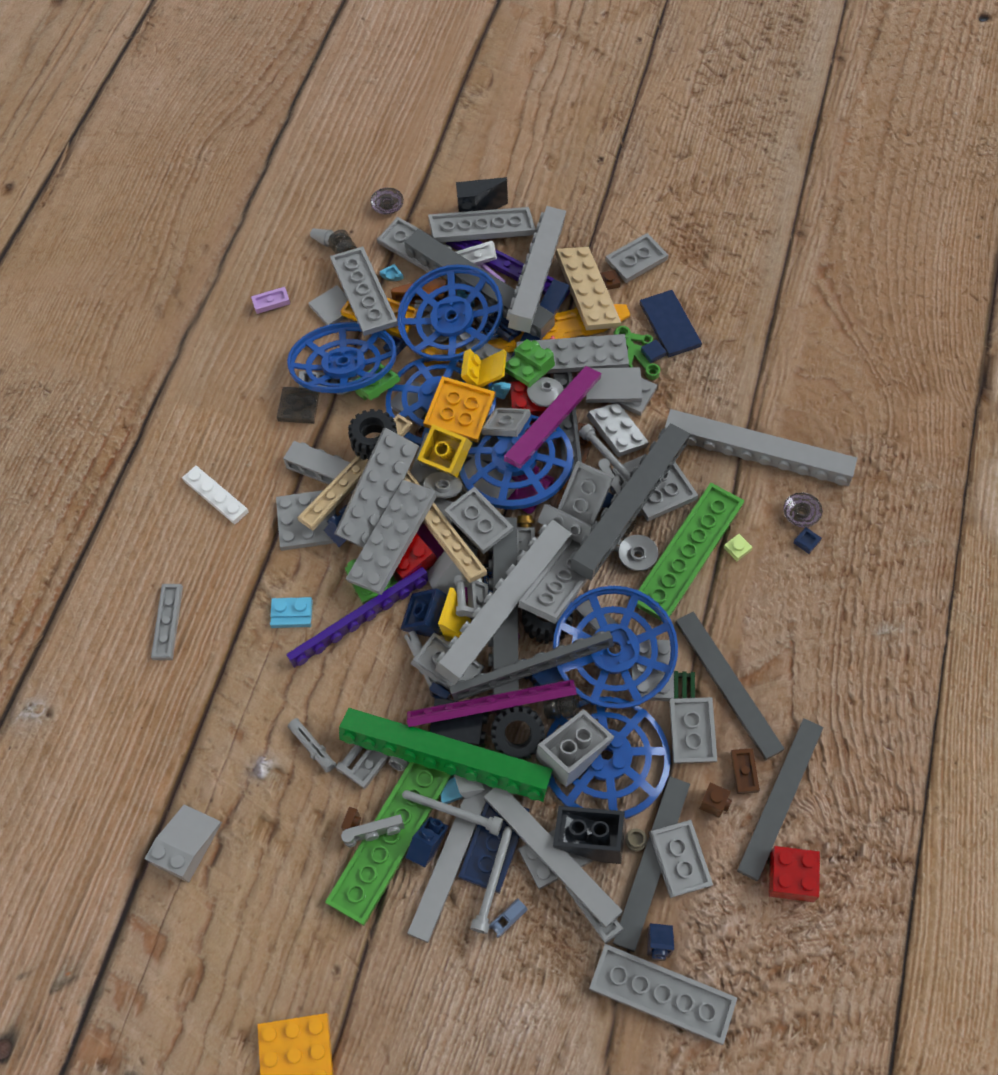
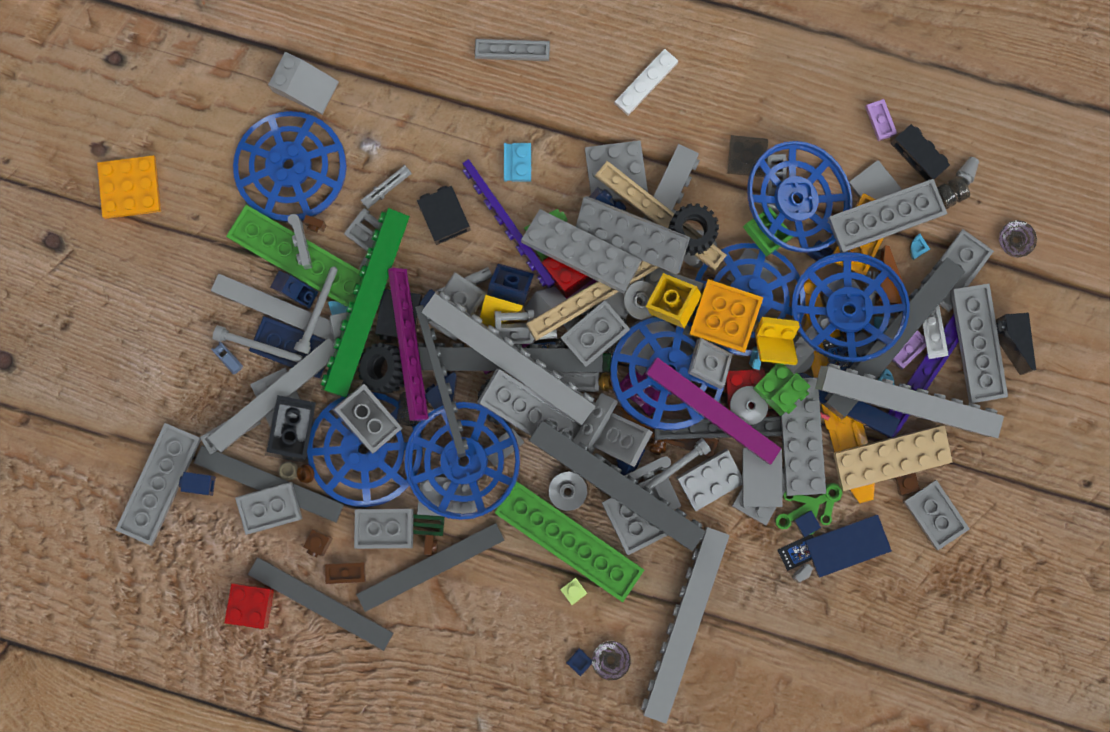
camera: 85 degrees right, 20 degrees up
none -> blue dish [233,111,347,222]
none -> reddish brown plate [297,464,314,483]
none -> black brick [417,186,471,245]
none -> reddish brown plate [424,535,438,555]
none -> black sticker [778,535,814,571]
none -> light grey tile [792,564,814,583]
none -> black brick [891,124,950,181]

